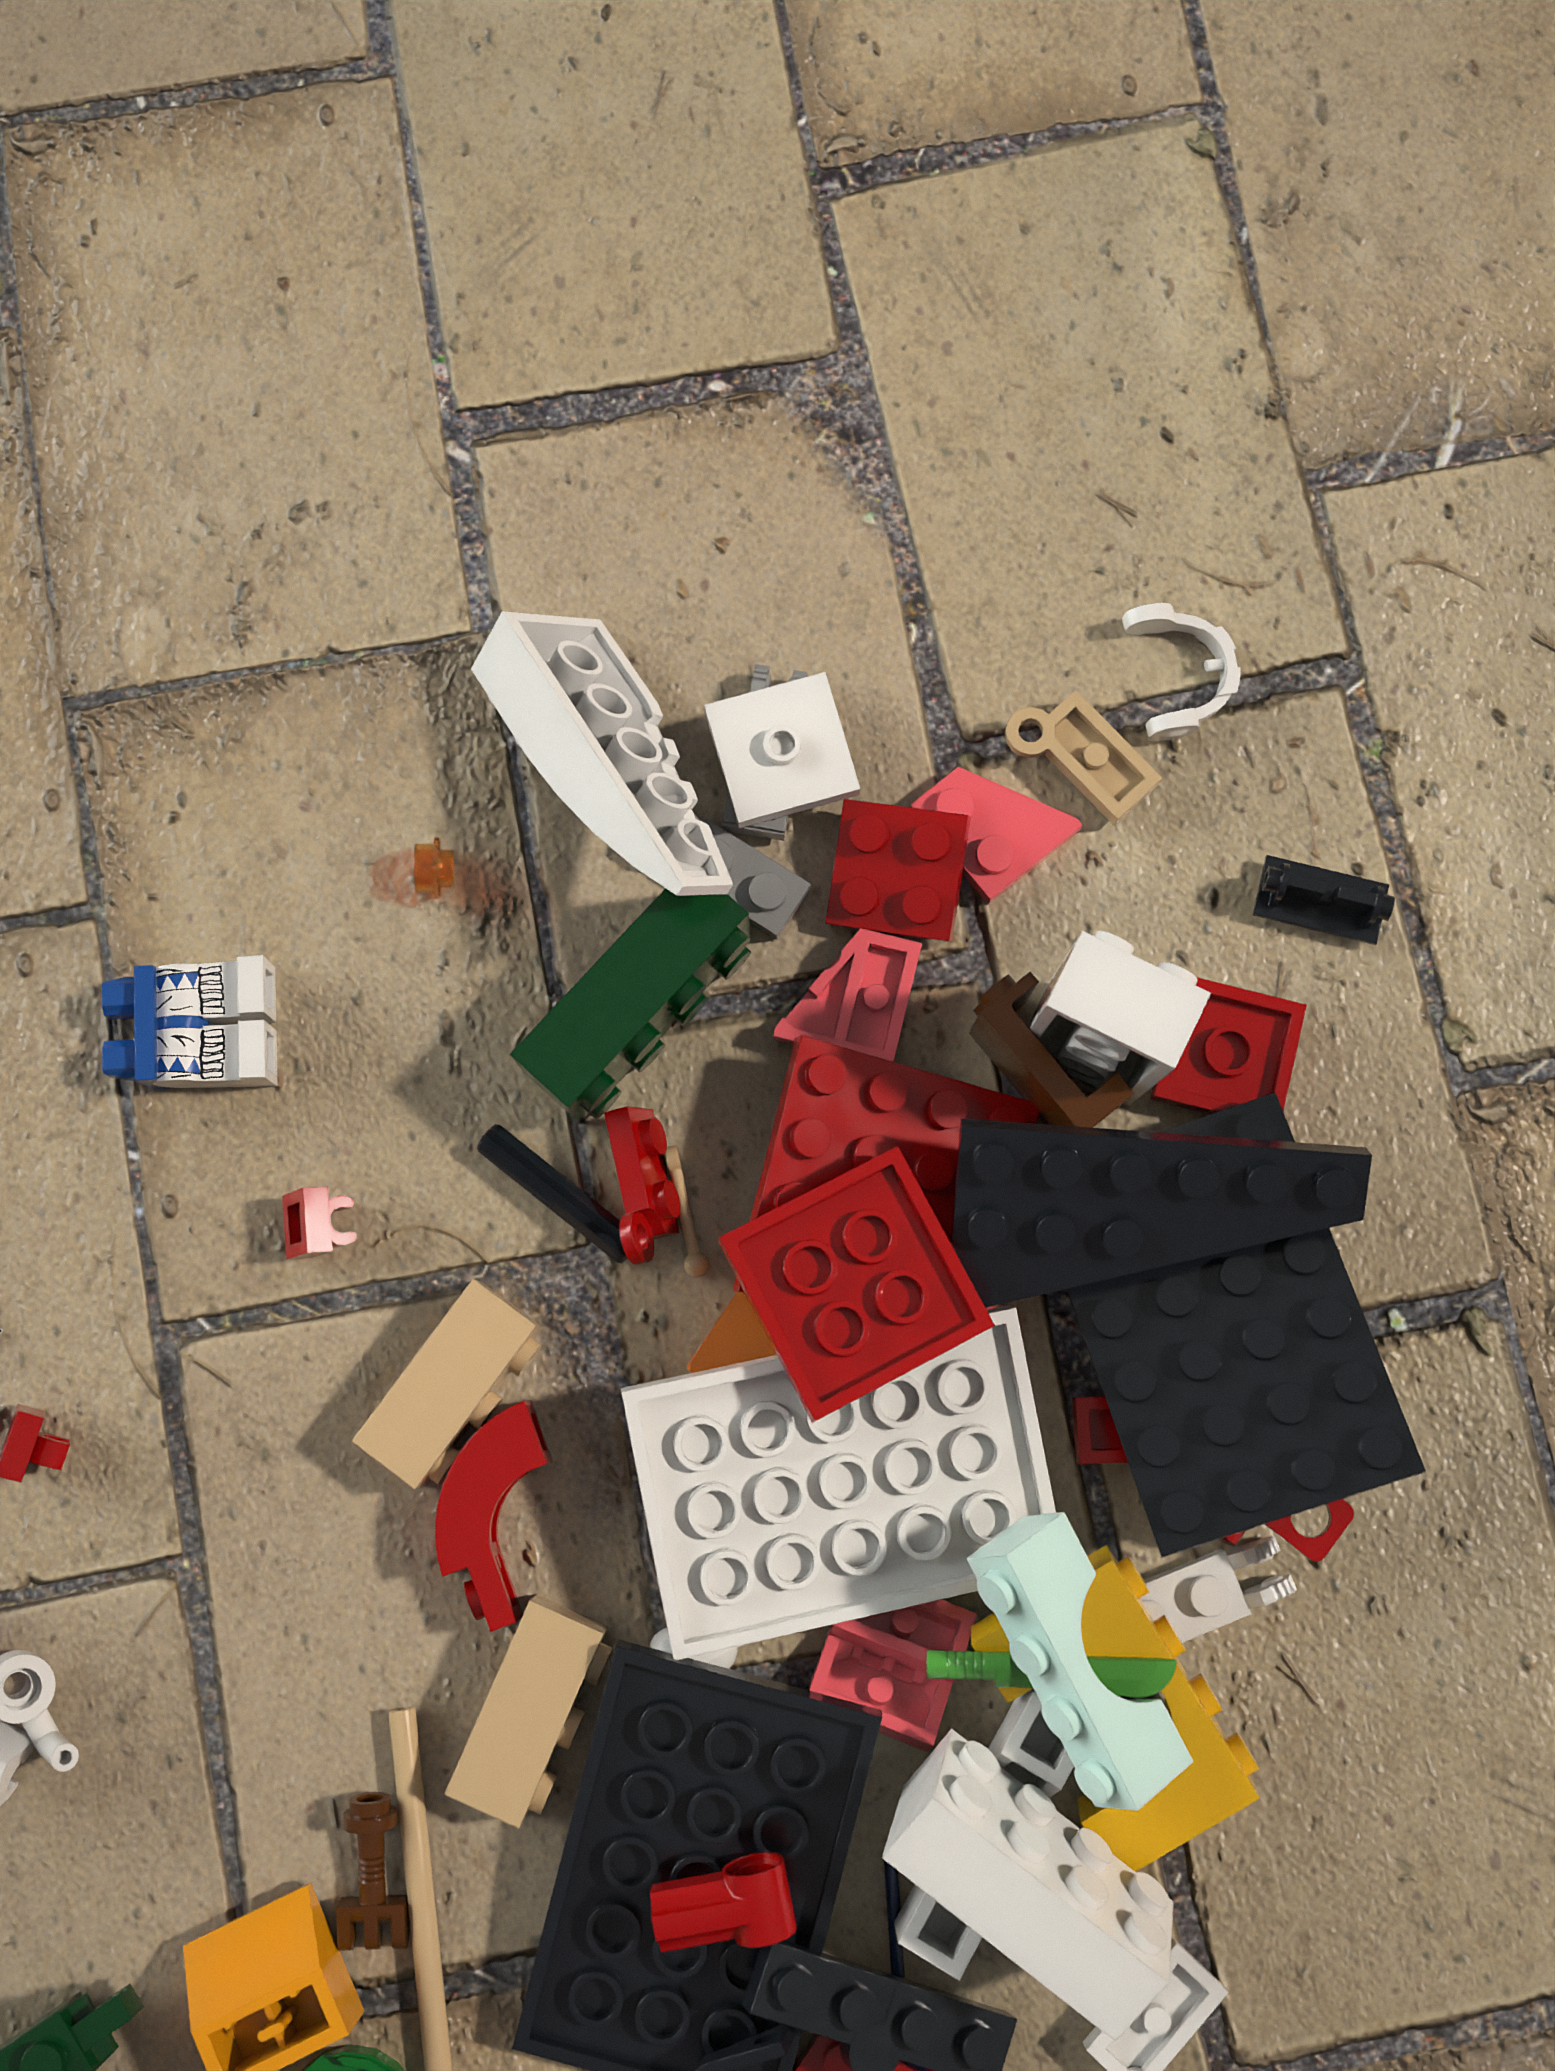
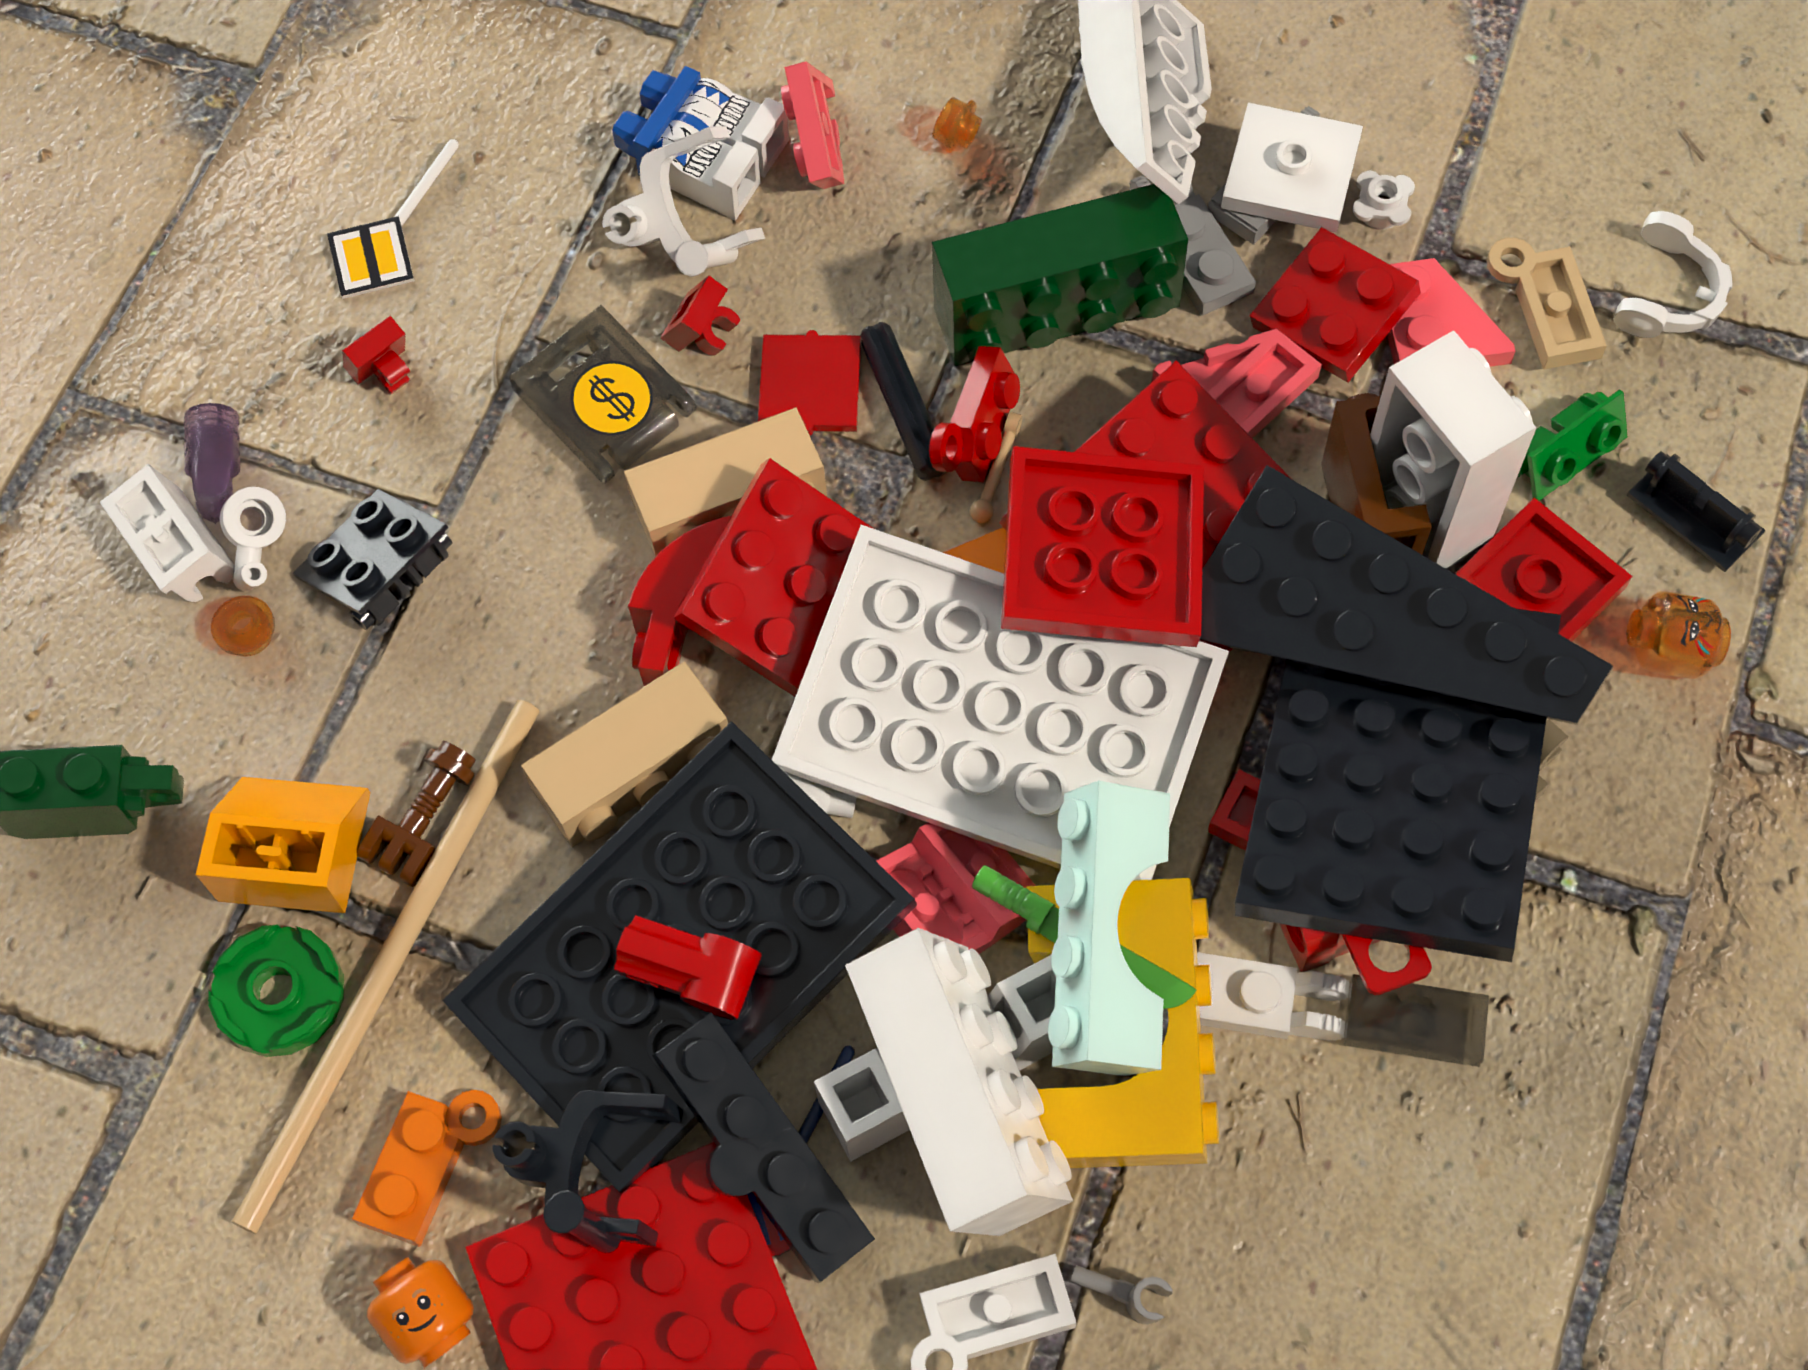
camera: 35 degrees right, 15 degrees down
none -> clear orange plate [211,596,275,657]
none -> black hinge [293,489,453,630]
none -> clear smoke container [509,305,697,484]
none -> white piece [602,126,765,277]
none -> red plate [673,458,874,697]
none -> red piece [758,330,861,436]
none -> coral wing [781,61,845,189]
none -> light grey hand [1071,1265,1173,1324]
none -> clear smoke plate [1343,974,1489,1067]
none -> white plate [1353,170,1415,229]
none -> green hinge [1517,389,1628,501]
none -> clear orange head [1626,591,1731,679]

